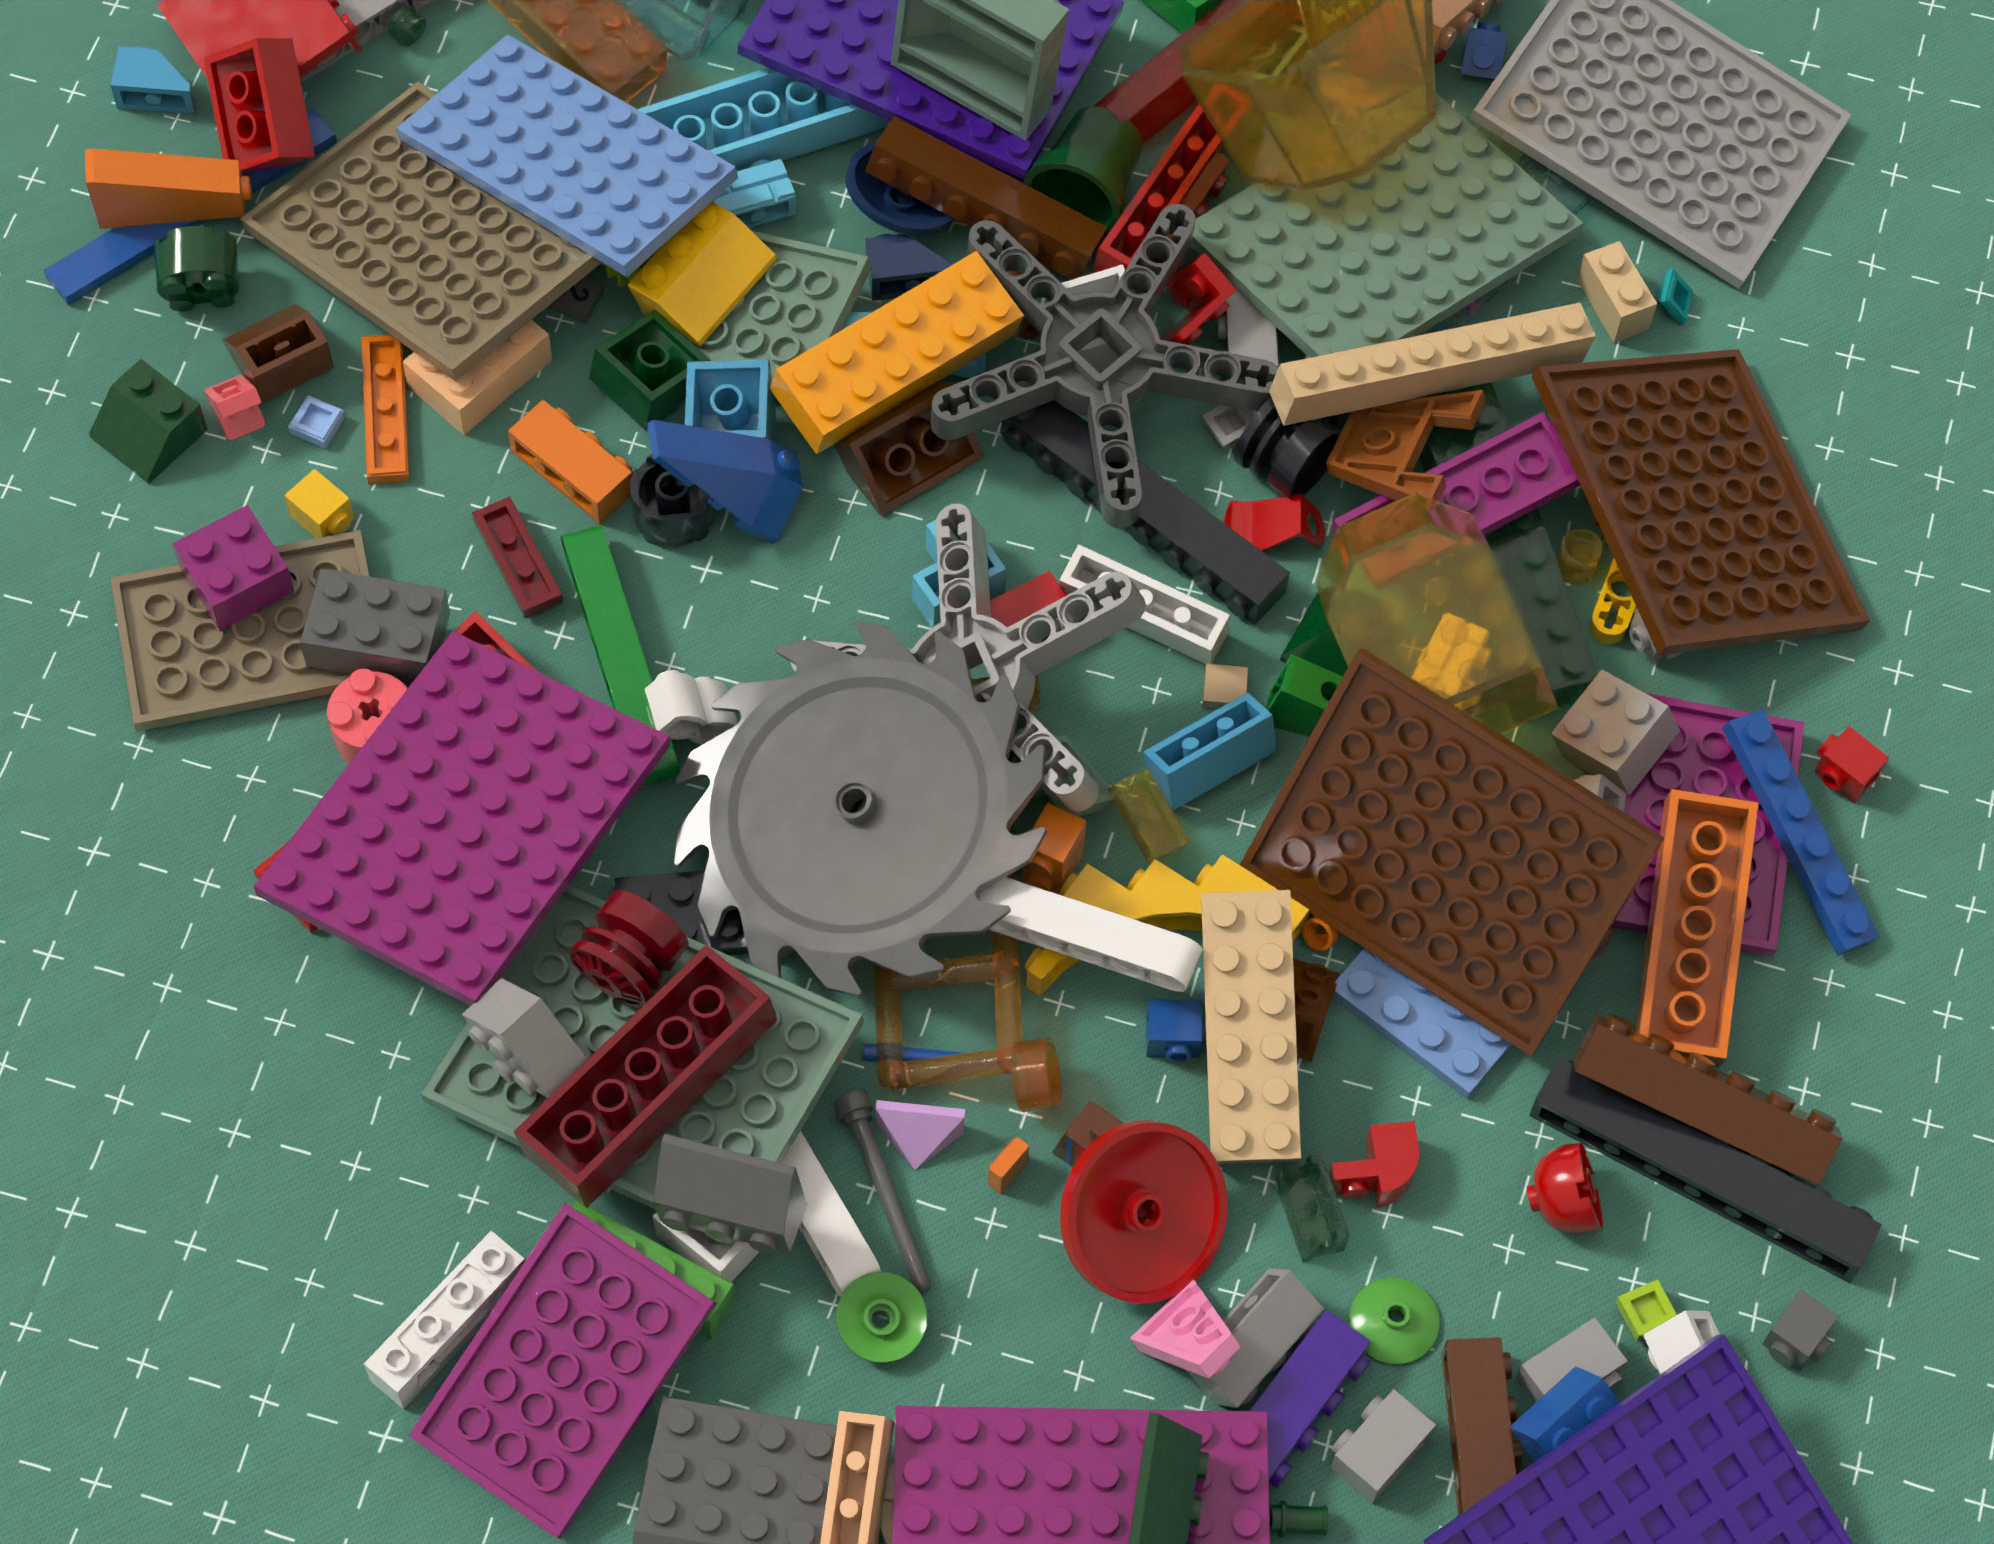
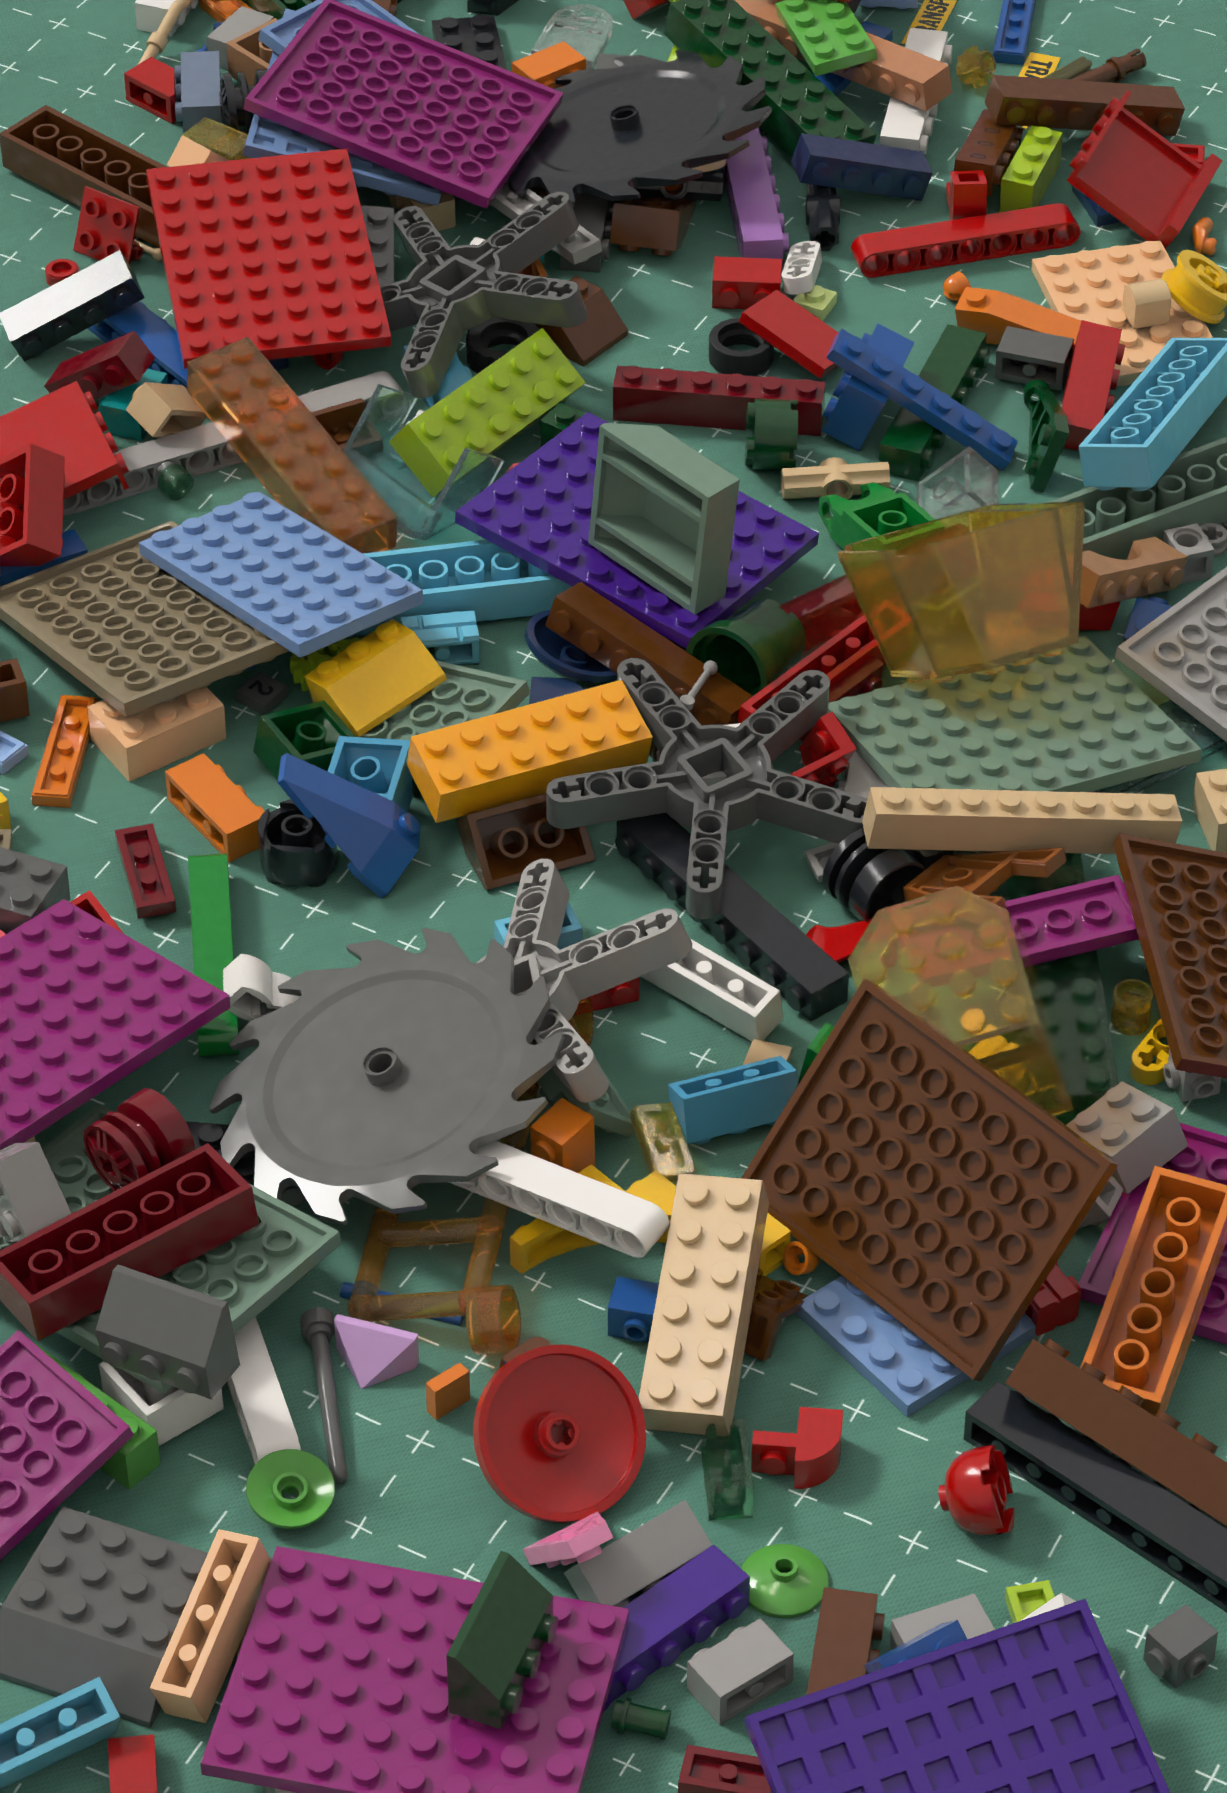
camera: 15 degrees right, 20 degrees down
none -> light grey hinge [680,660,718,710]

